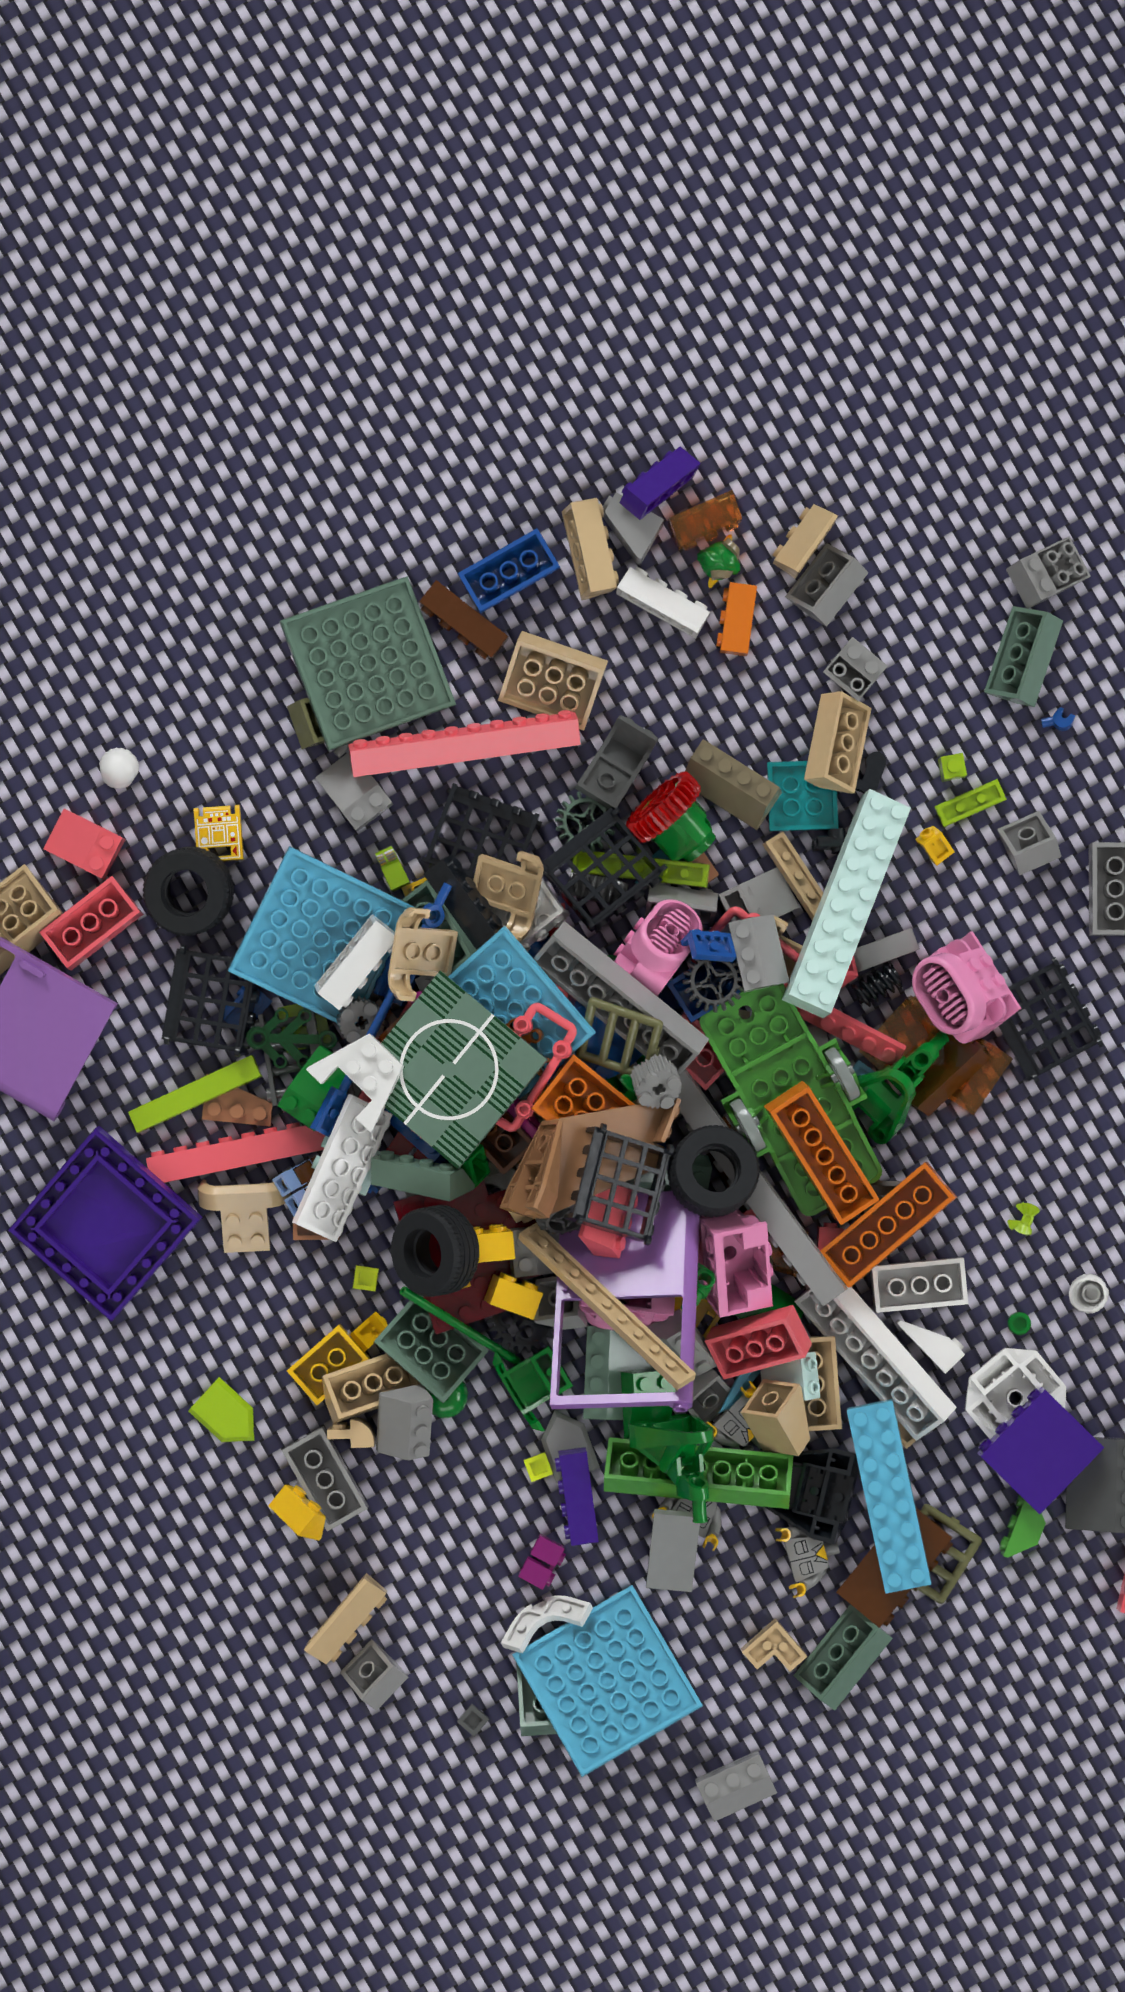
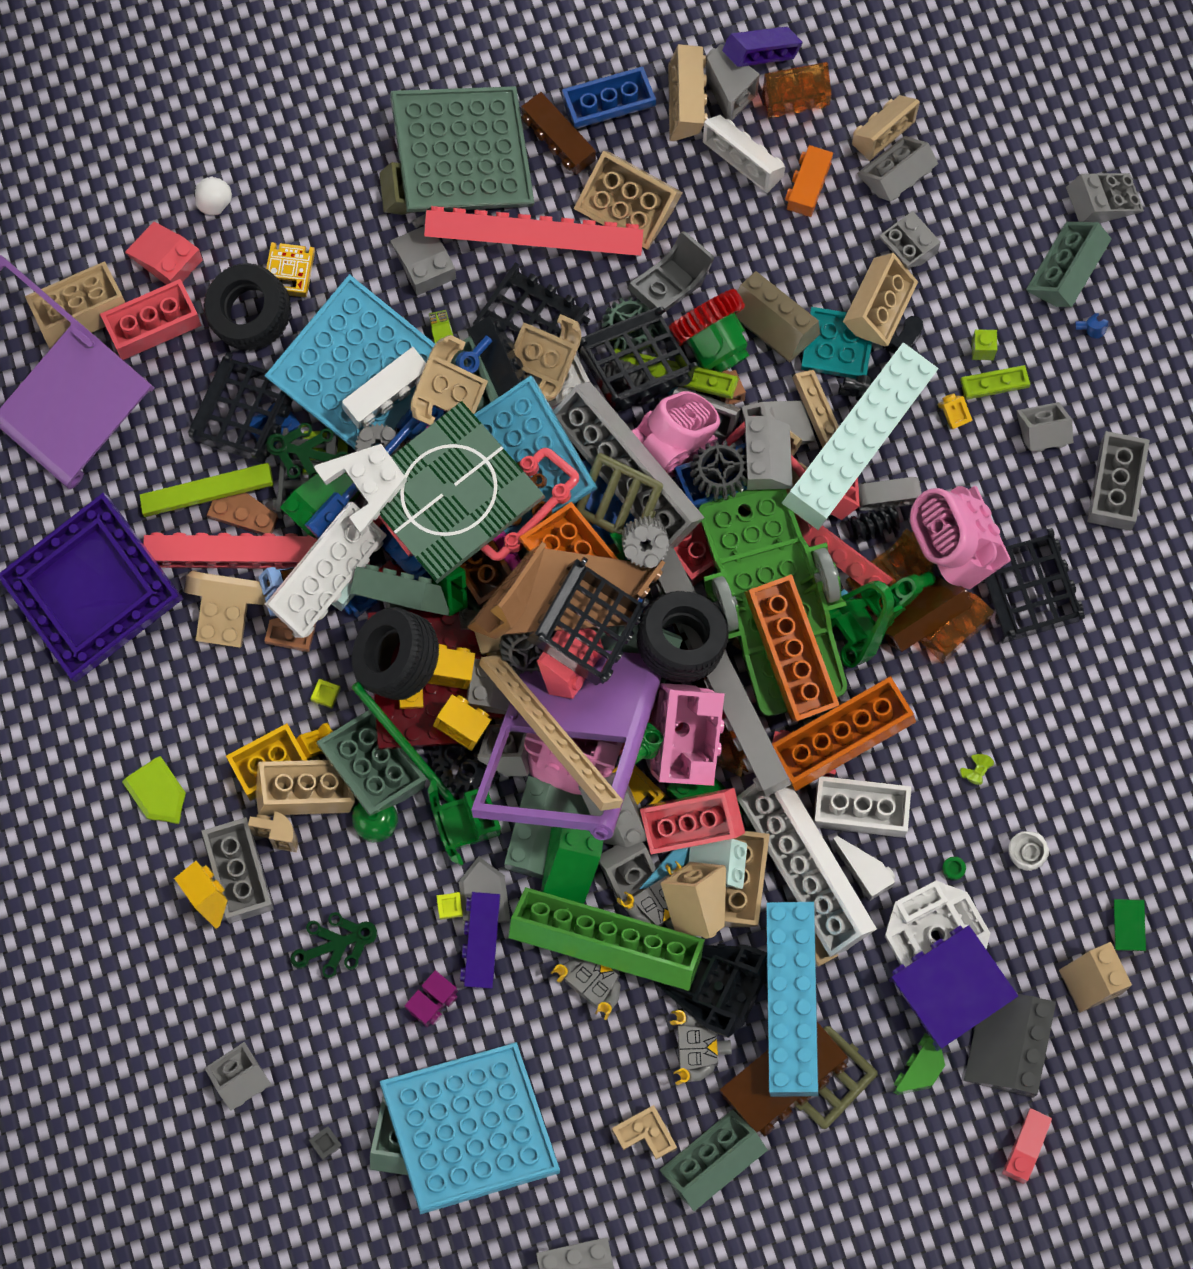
camera: 15 degrees right, 15 degrees down
tan slope [304,1573,387,1665] -> none
light grey slope [376,1384,433,1460] -> none
white plate [501,1596,593,1653] -> none
green connector [628,1414,714,1523] -> none
light grey tile [646,1509,700,1592] -> none
blue bracket [681,929,737,962] -> none
green hair [697,534,740,588] -> none
none -> dark green plant [290,912,378,979]

